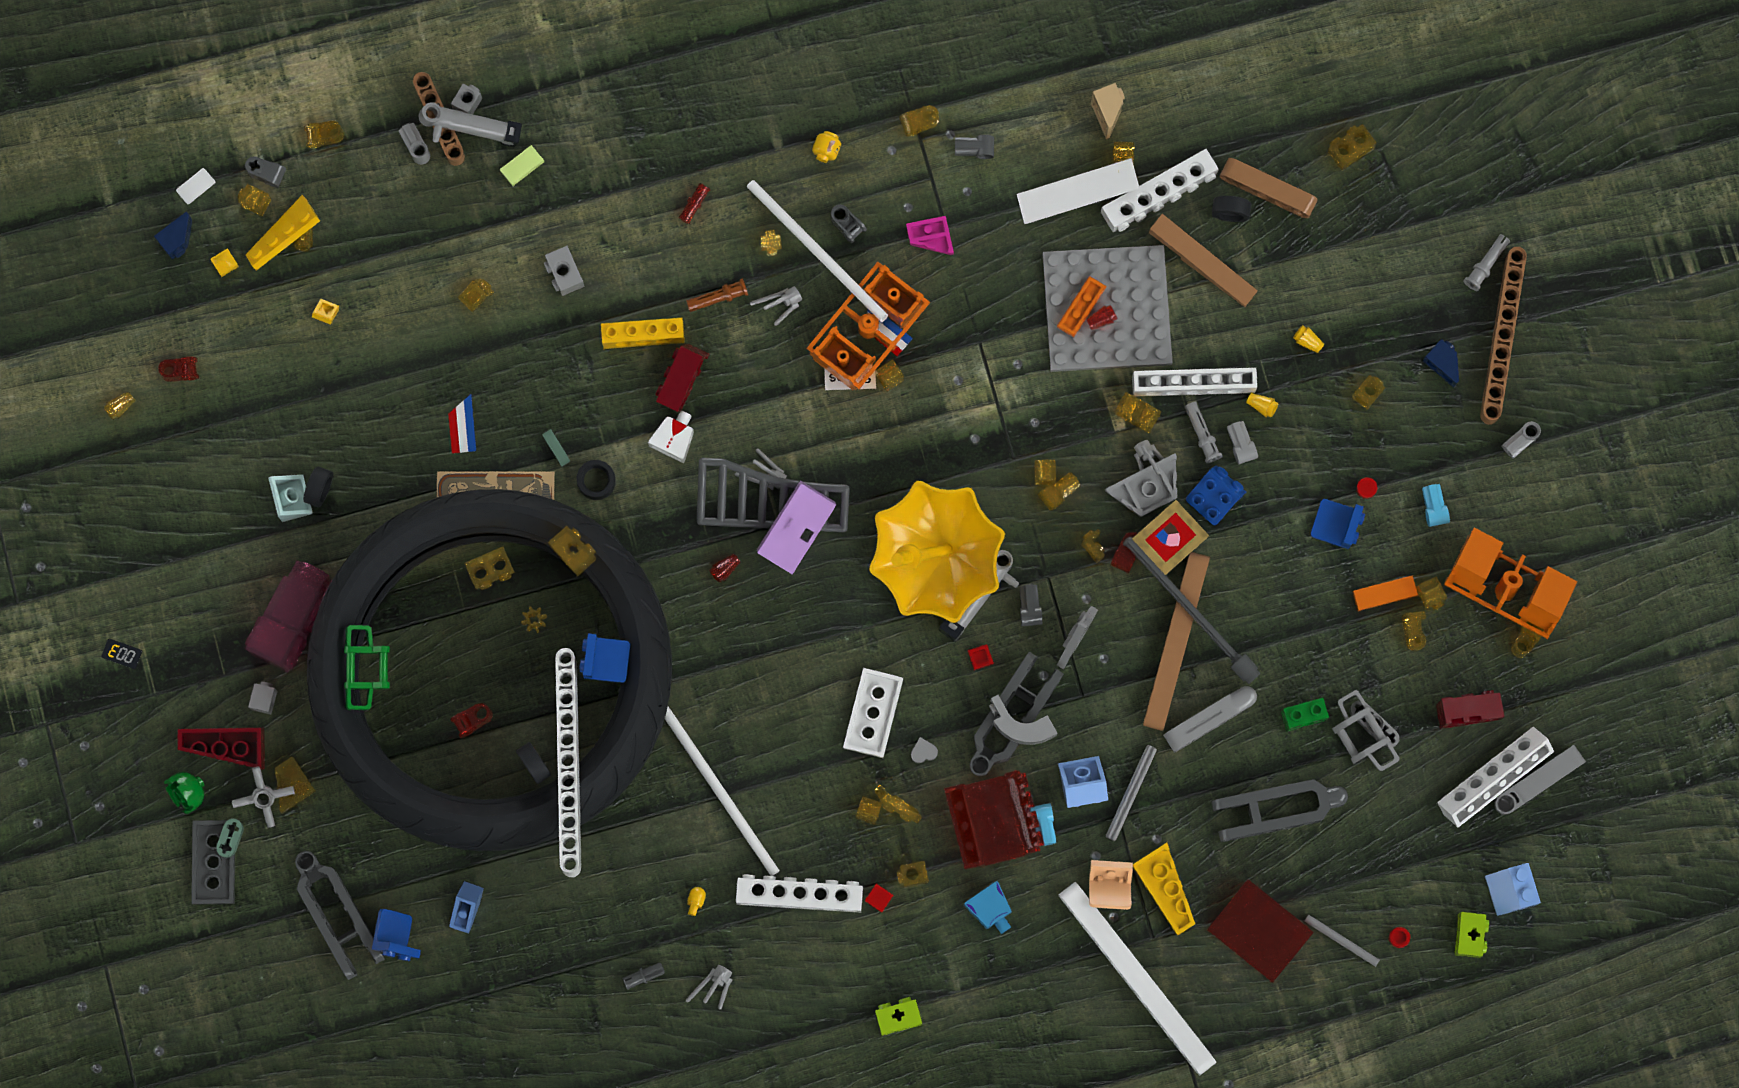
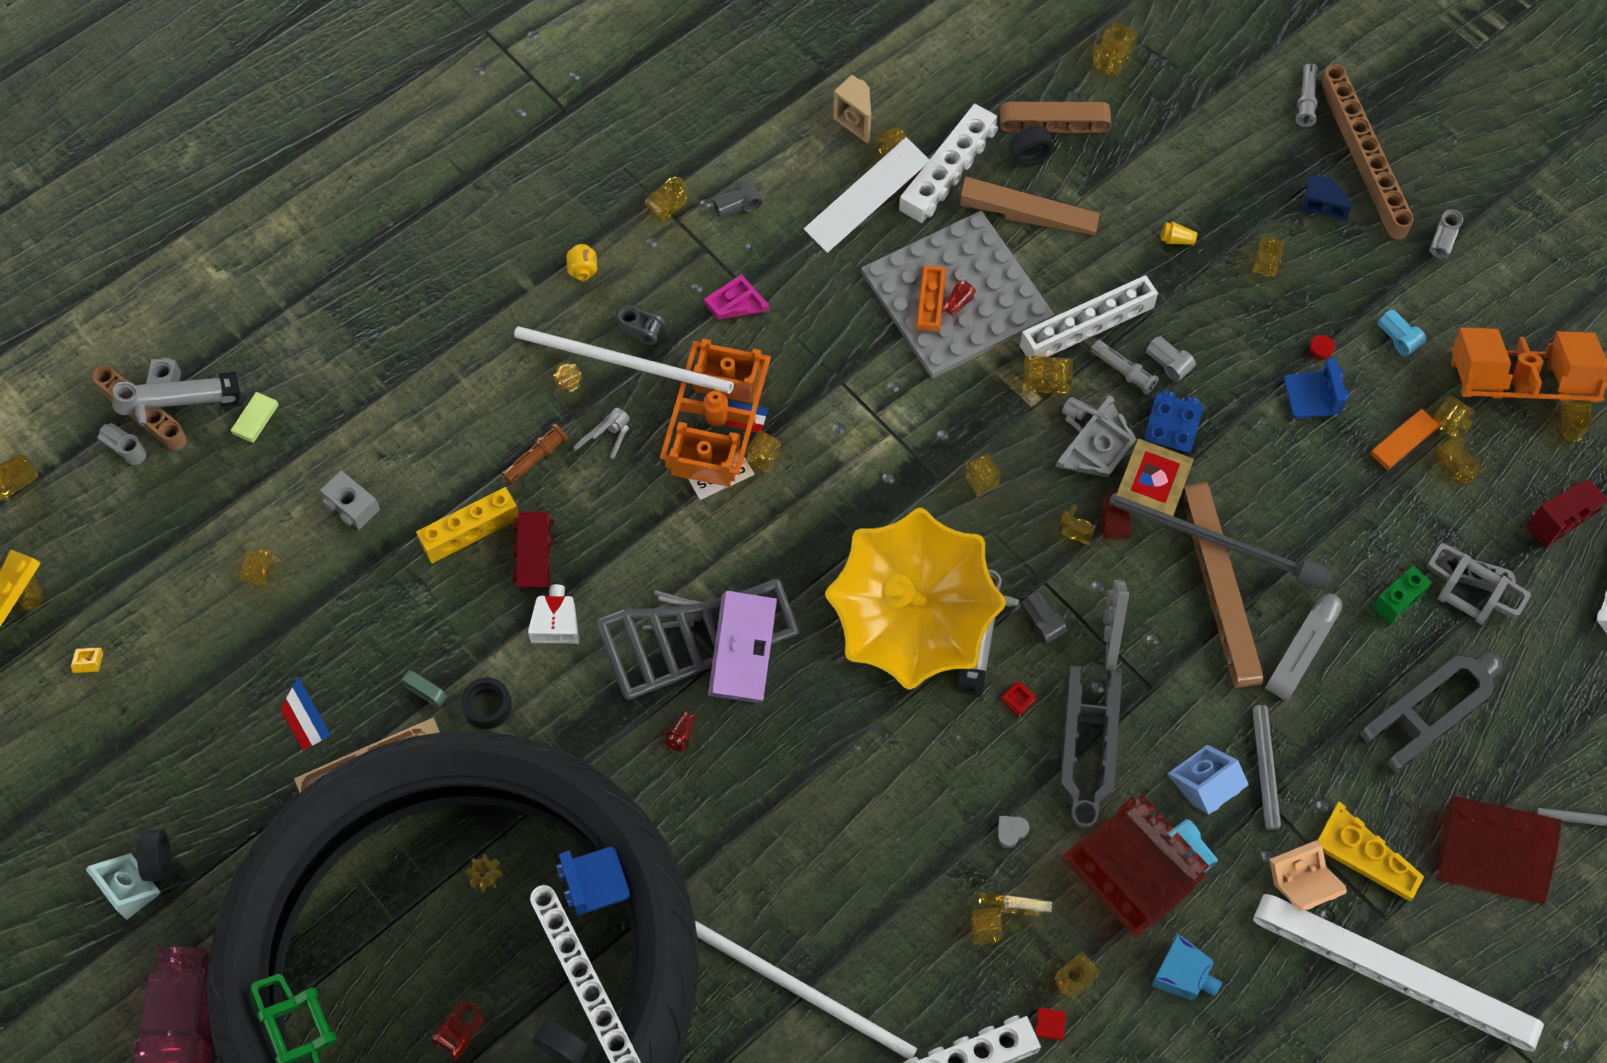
camera: 25 degrees left, 15 degrees down
clear yellow brick [465,547,515,590] -> none
clear yellow brick [548,526,596,576] -> none
clear red pin [678,183,710,224] -> none
white plate [843,668,903,758] -> none
light grey arch [989,695,1057,745] -> none
clear yellow piece [1038,472,1081,511] -> none
yellow cone [1246,393,1278,417] -> none

